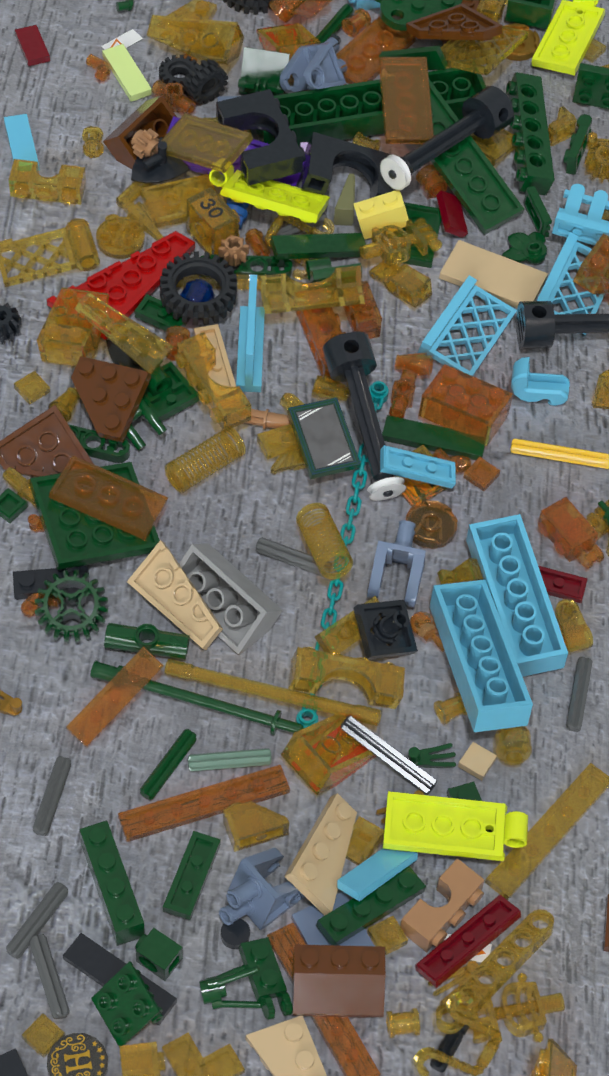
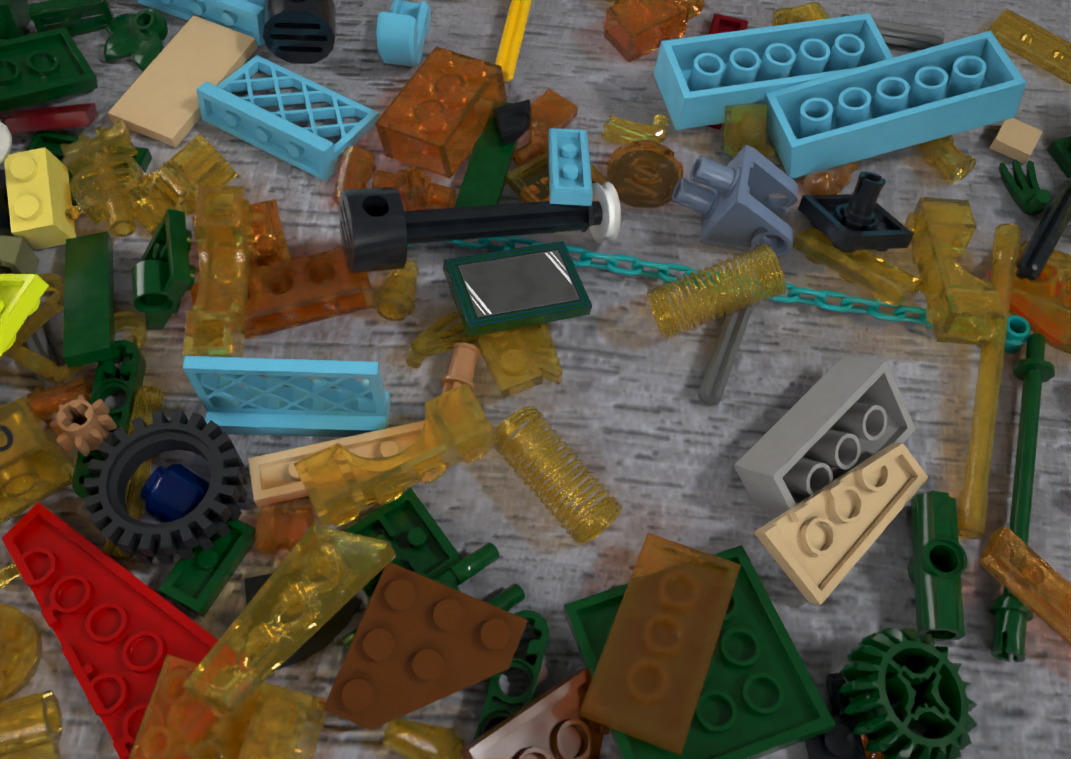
camera: 90 degrees left, 5 degrees up
none -> black tile [493,99,532,146]
none -> clear yellow piece [602,114,669,146]

